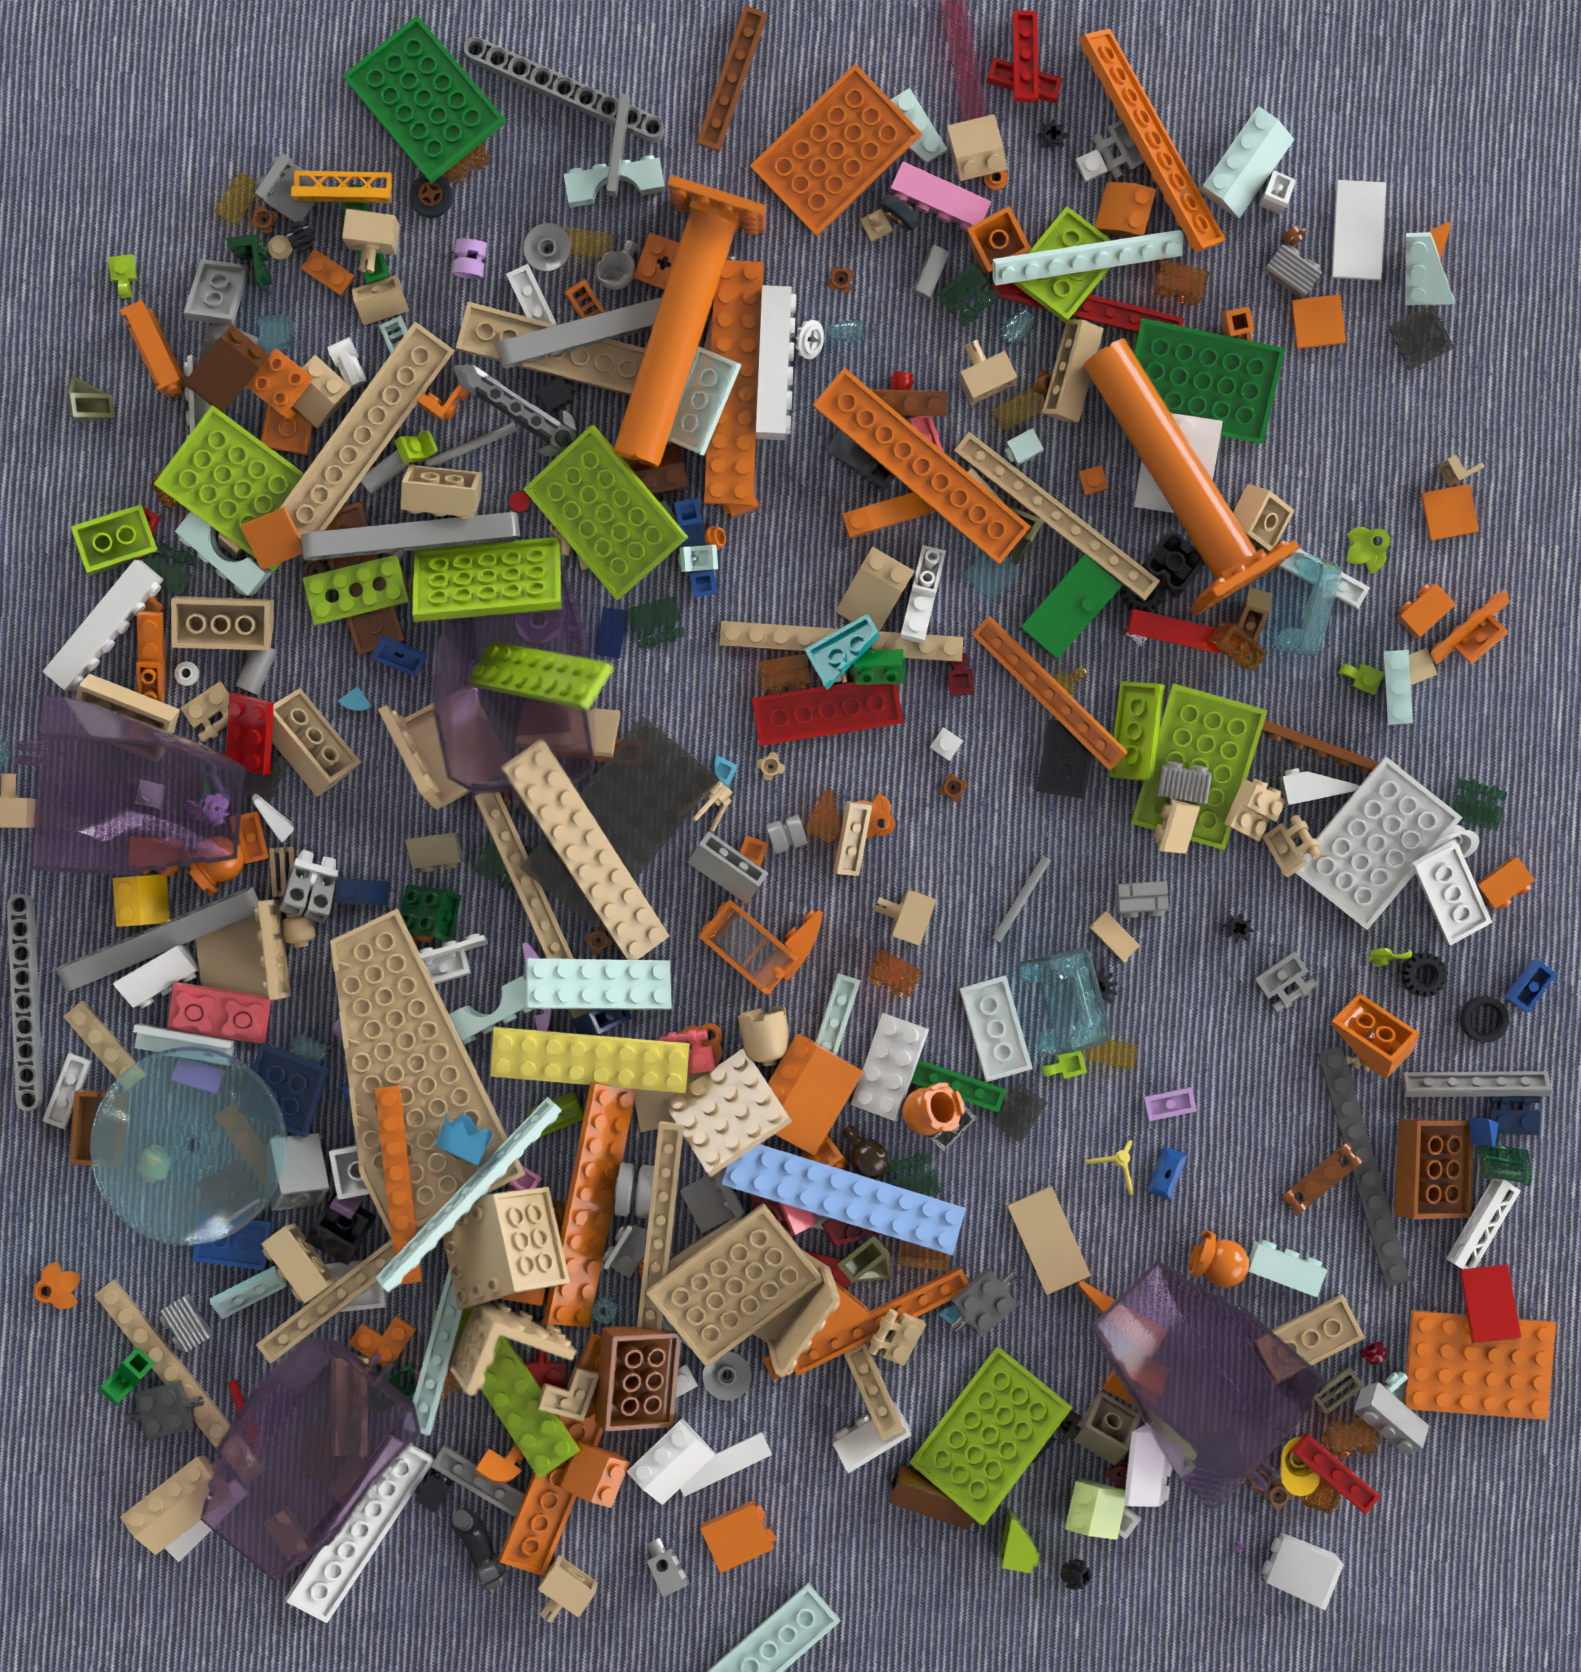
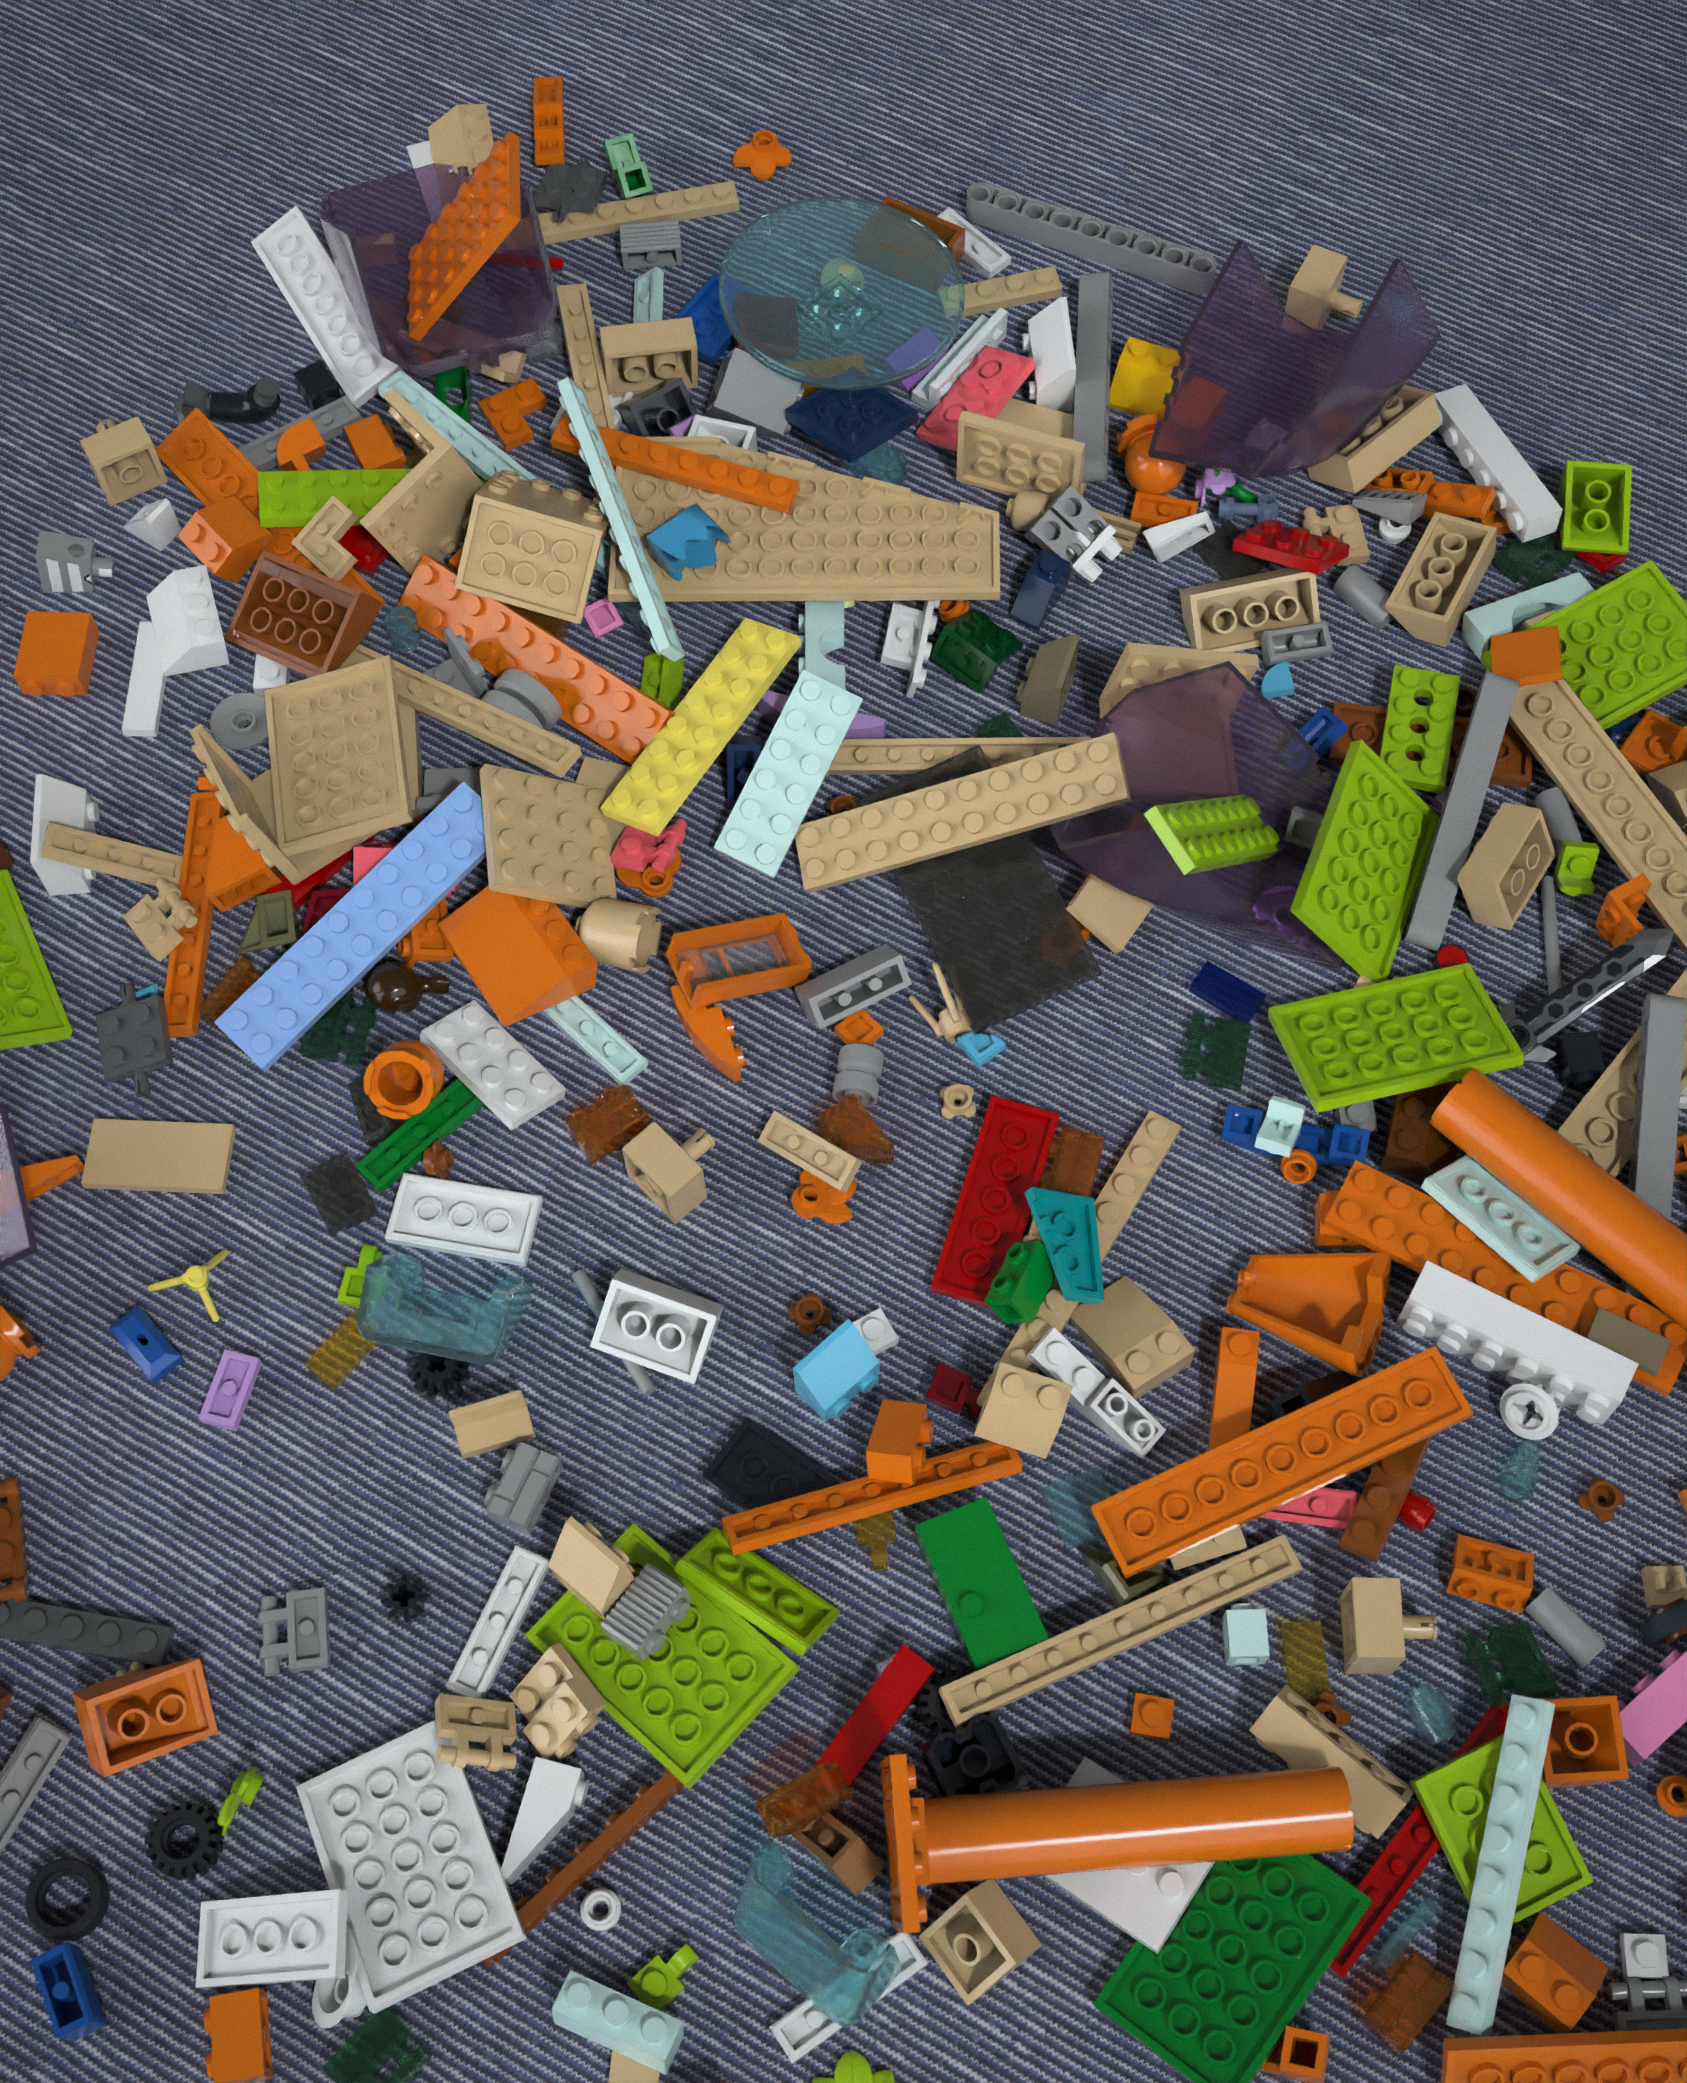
camera: 120 degrees right, 25 degrees down
none -> white slope [123,498,182,551]
none -> orange brick [343,414,407,469]
none -> orange plate [407,131,521,342]
none -> dark orange plate [423,1140,454,1180]
none -> white tile [446,1545,550,1699]
none -> orange slope [533,76,565,166]
none -> white plate [580,1888,621,1931]
none -> white slope [590,1269,724,1384]
none -> medium azure slope [793,1319,880,1423]
none -> orange brick [866,1399,934,1484]
none -> tan slope [973,1362,1073,1459]
none -> orange cone [1226,1252,1391,1377]
none -> light grey brick [1261,622,1334,666]
none -> light grey tile [1284,806,1324,849]
none -> light grey slope [1352,488,1427,526]
none -> clear light blue tile [1370,1897,1442,1972]
none -> orange bracket [1446,1534,1535,1613]
none -> dark tan tile [1585,1307,1671,1376]

